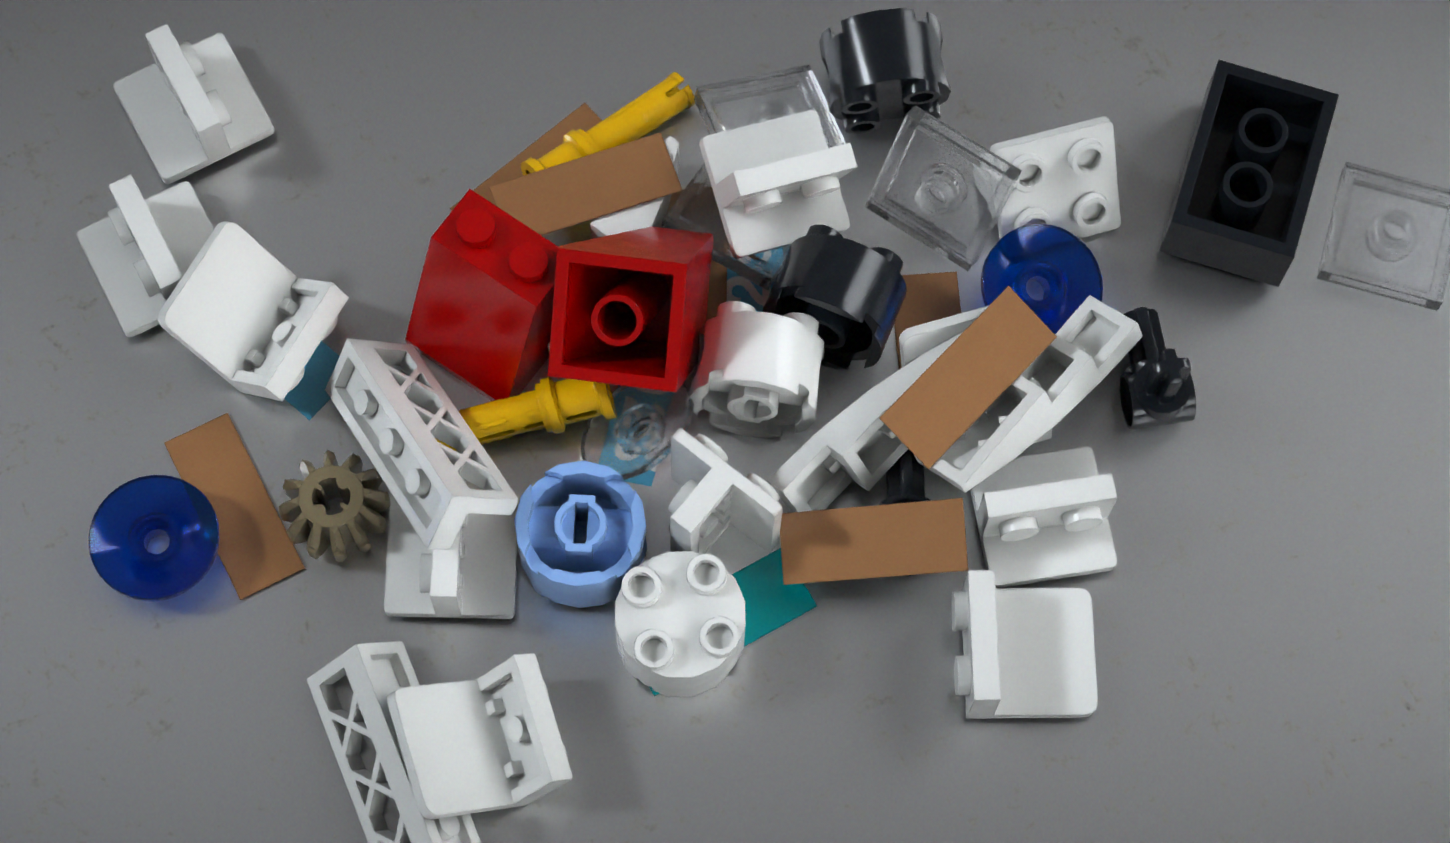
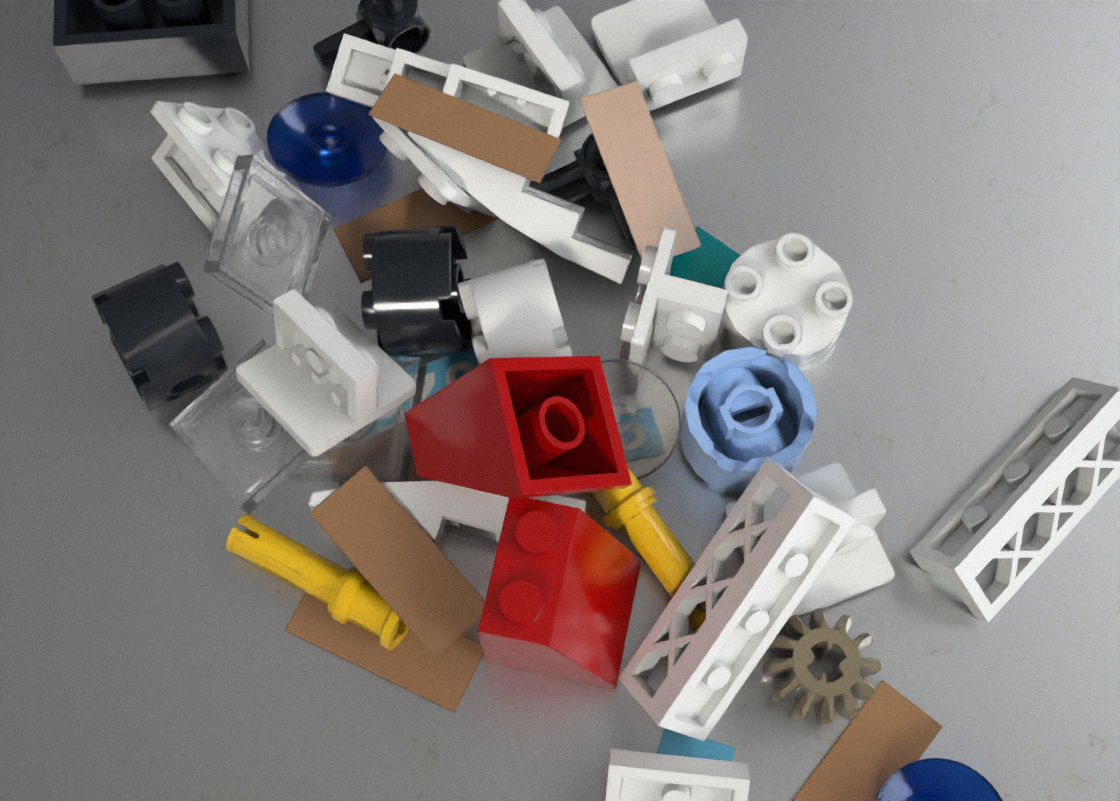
camera: 110 degrees left, 0 degrees up
white bracket [388,653,573,819] -> none

